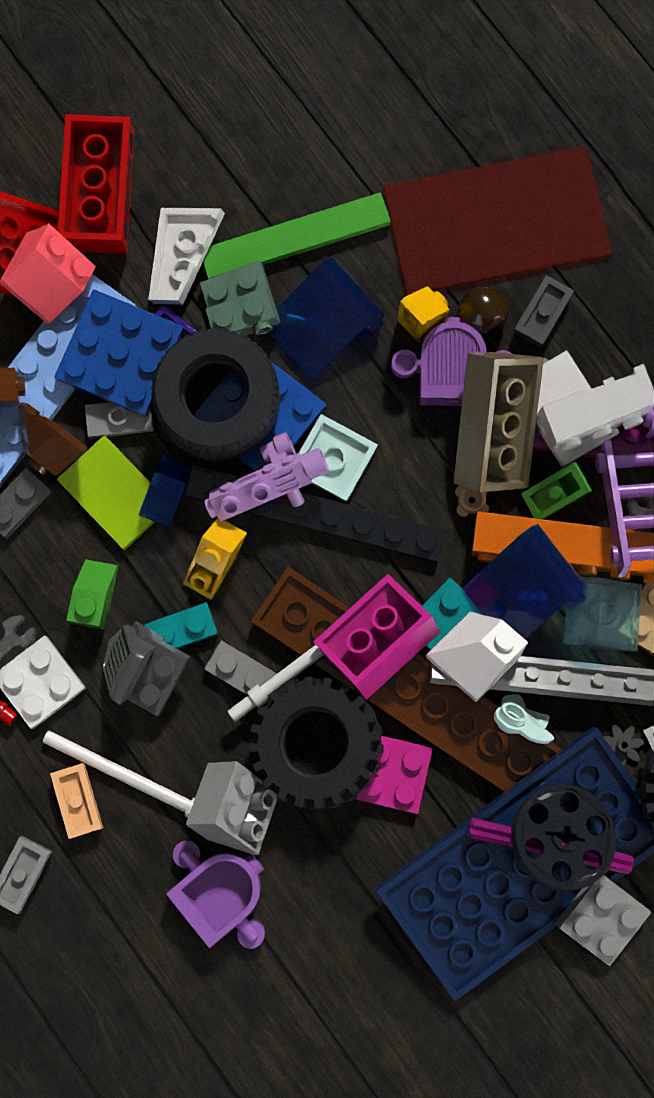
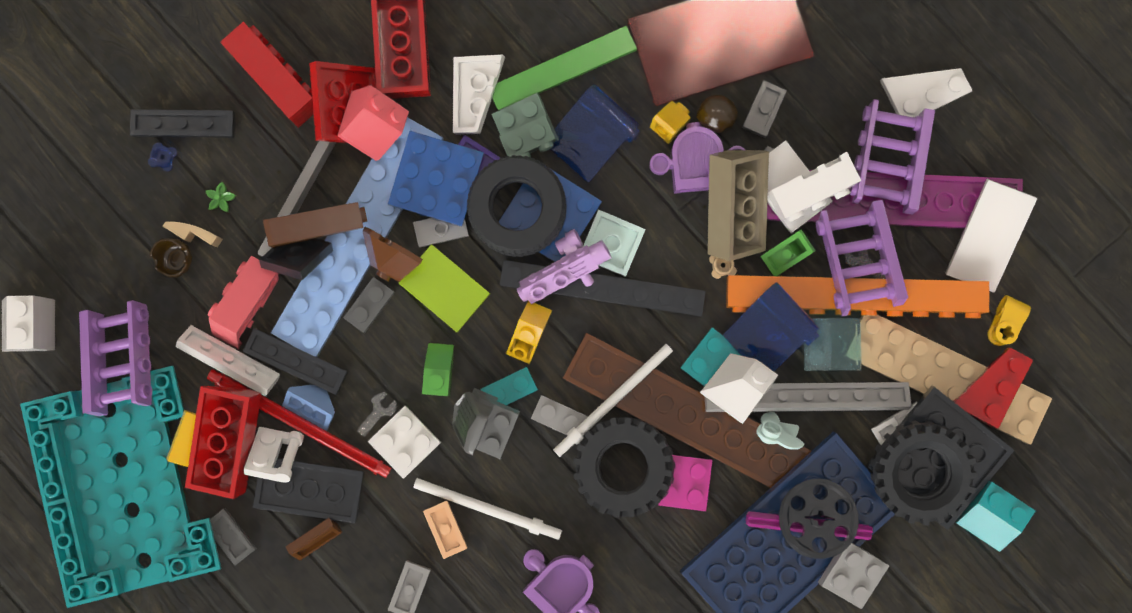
camera: 10 degrees left, 5 degrees up
clear blue slope [138,455,192,527] -> none
light grey slope [186,761,277,855] -> none
dark pink slope [314,574,440,700] -> none
dark grey plant [603,724,645,766] -> none

